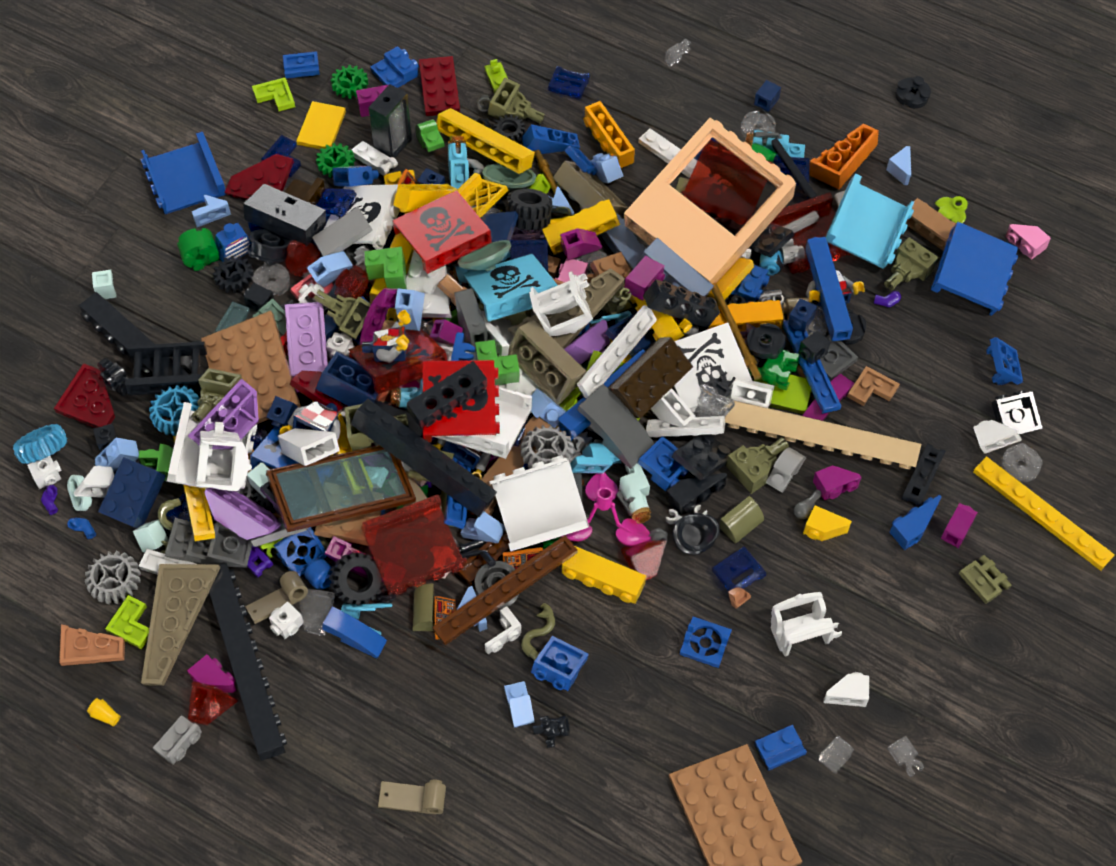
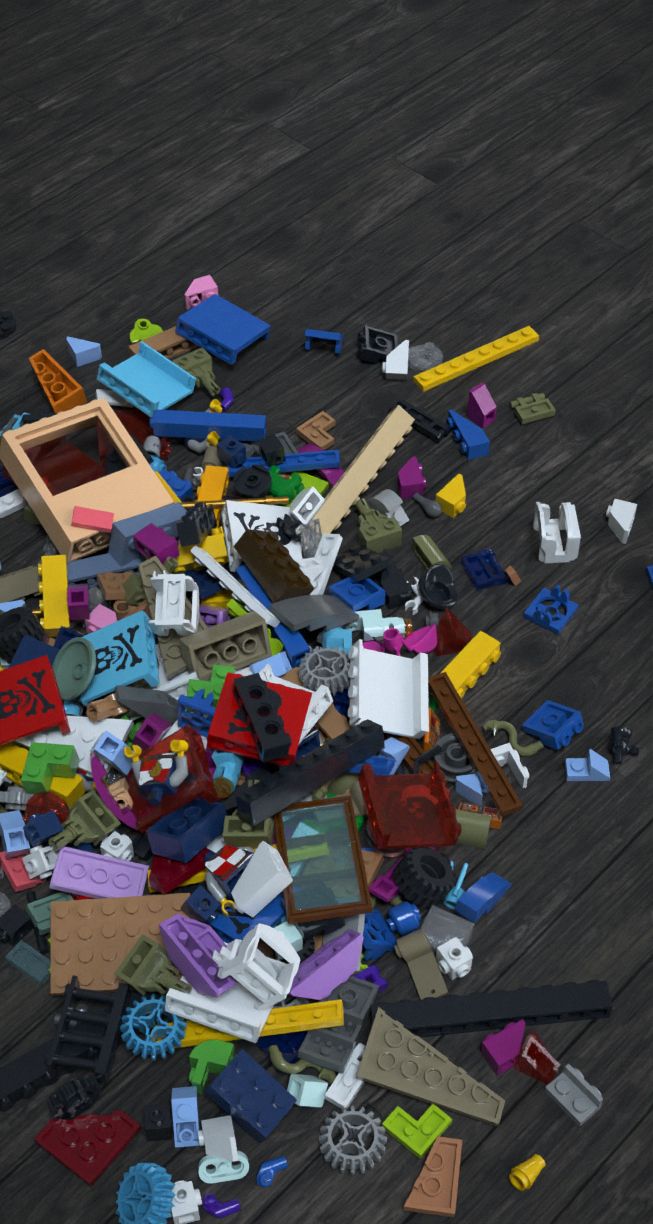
camera: 75 degrees left, 10 degrees down
none -> dark blue brick [23,810,64,847]
none -> coral tile [71,506,114,533]

